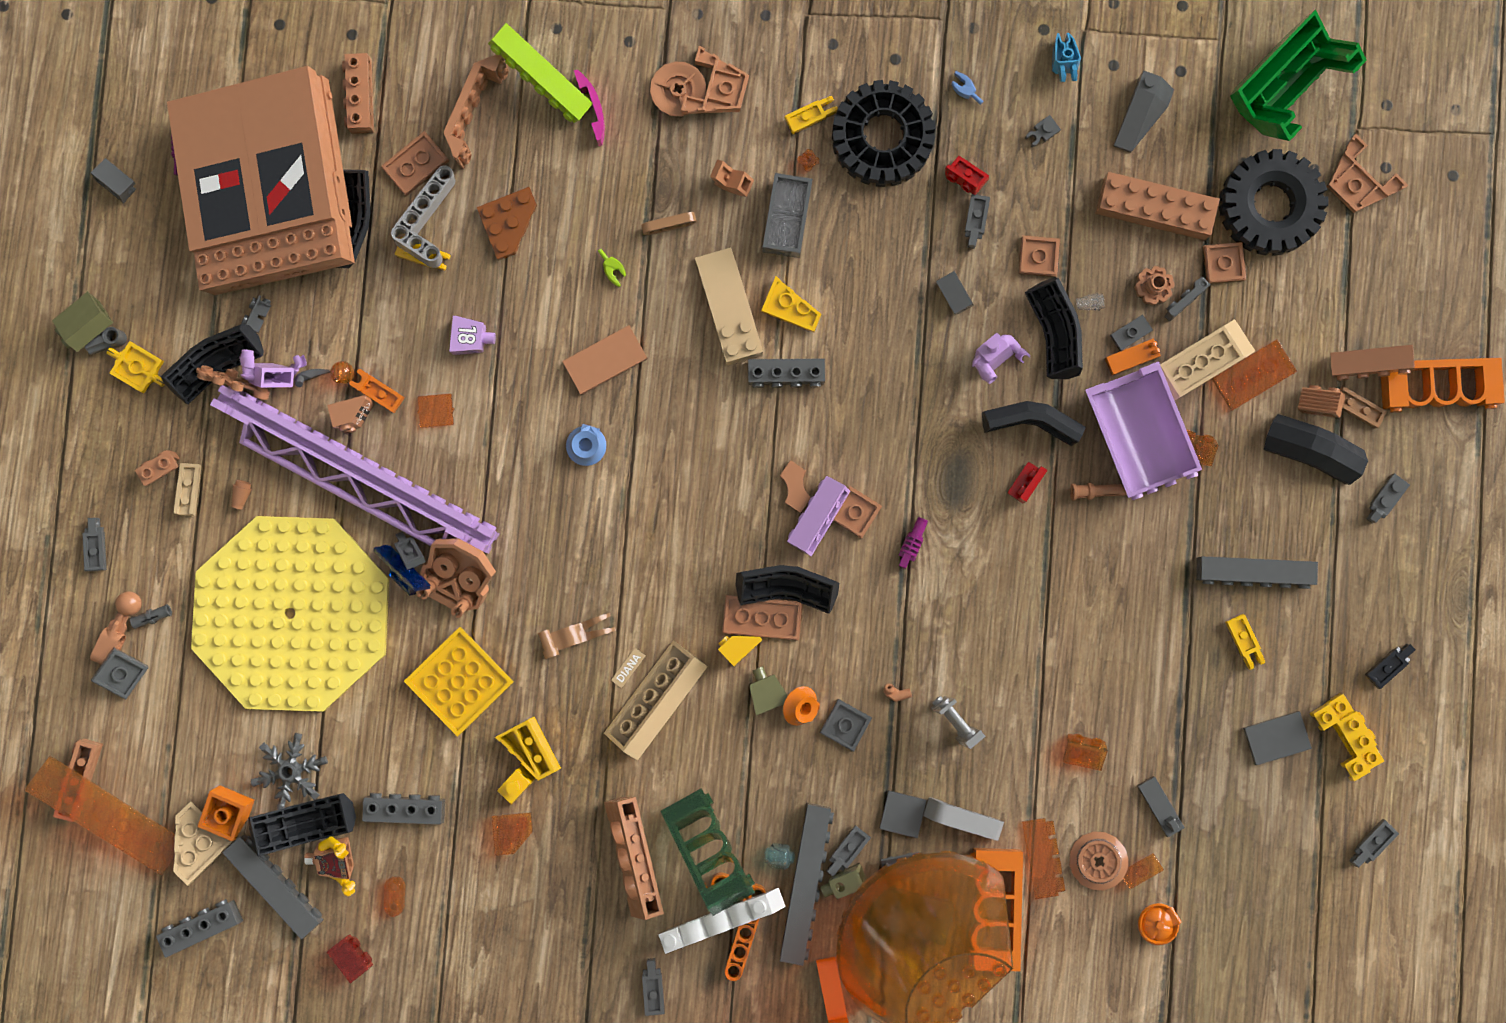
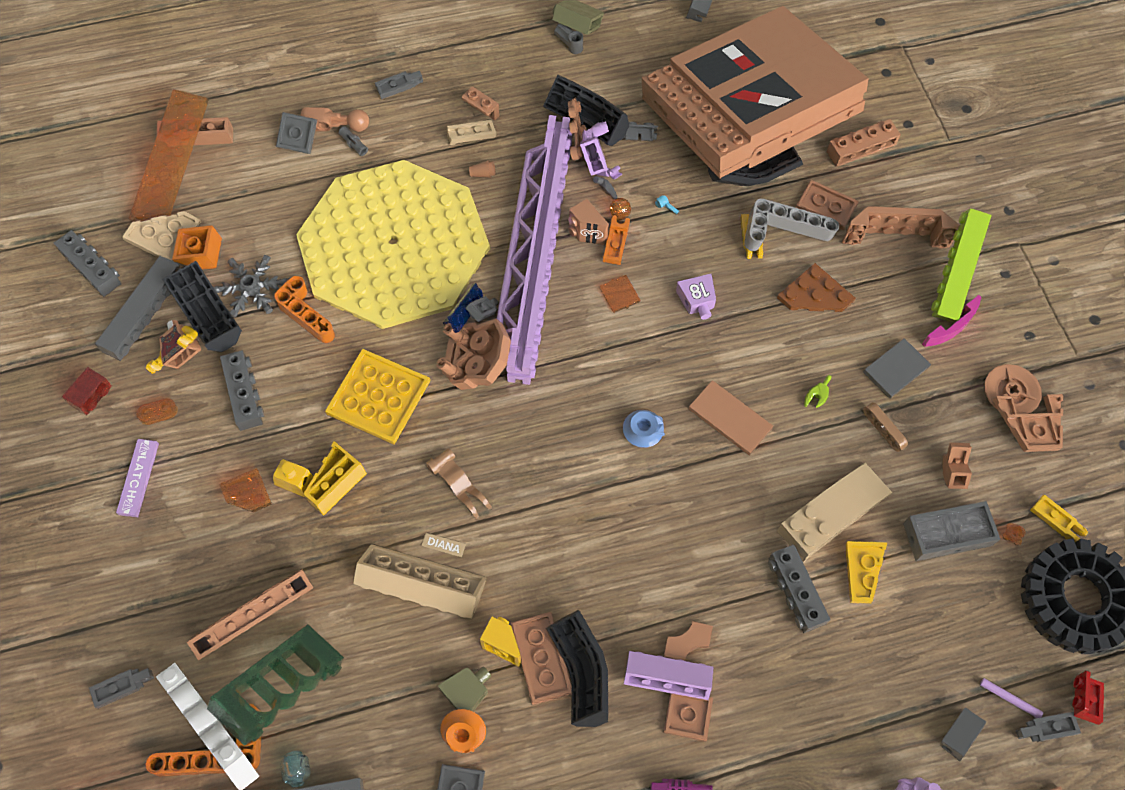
camera: 70 degrees right, 20 degrees down
yellow plate [107,341,165,393] -> none
none -> lavender tile [116,439,159,517]
none -> orange beam [274,276,335,343]
none -> medium azure hand [655,195,679,214]
none -> dark grey tile [863,338,931,399]
none -> lavender bar [980,678,1043,718]

